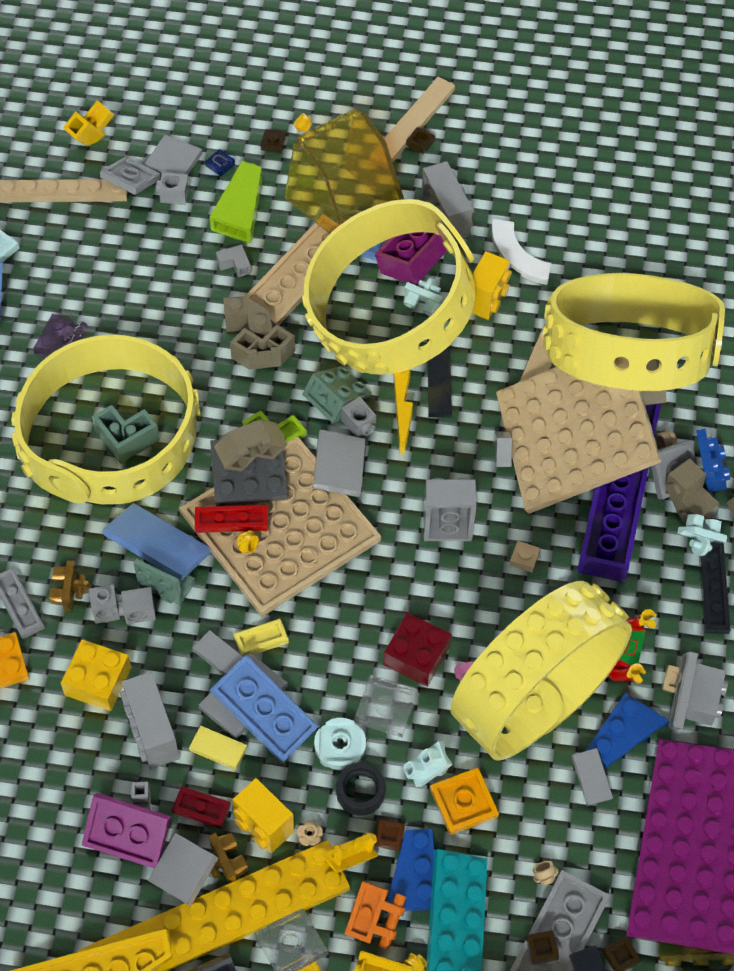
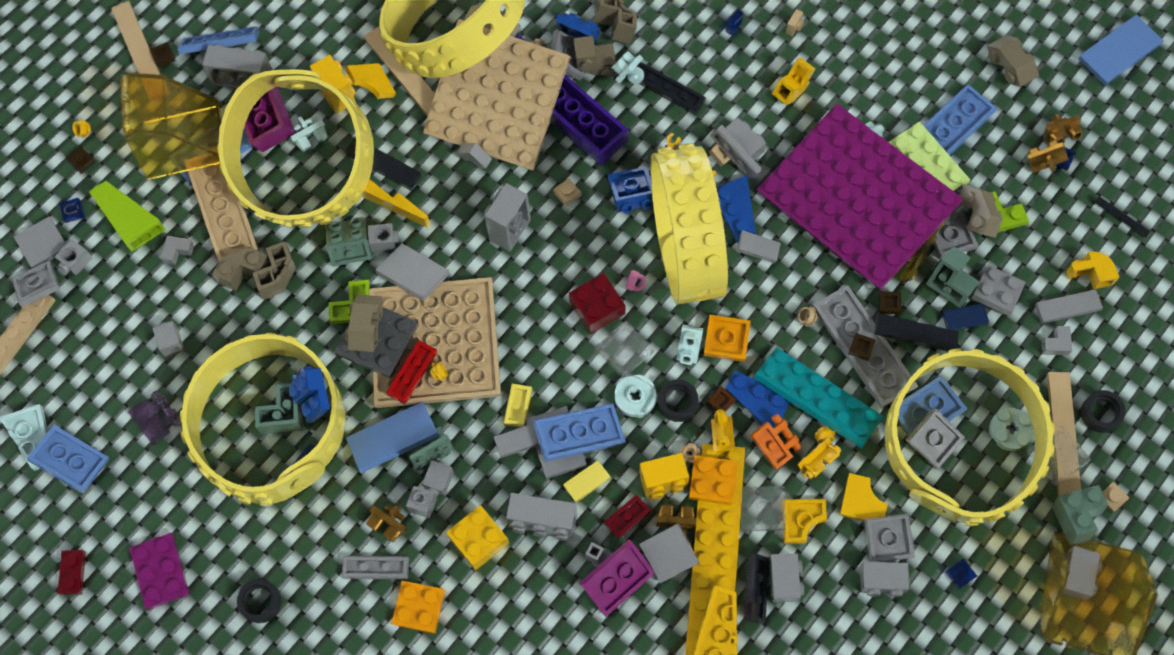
camera: 55 degrees left, 10 degrees up
white tile [492,219,551,285] -> none
none -> light grey brick [152,321,185,357]
none -> medium blue tile [178,26,260,54]
none -> blue plate [289,366,330,423]
none -> yellow tile [345,63,396,99]
none -> light orange plate [689,455,738,505]

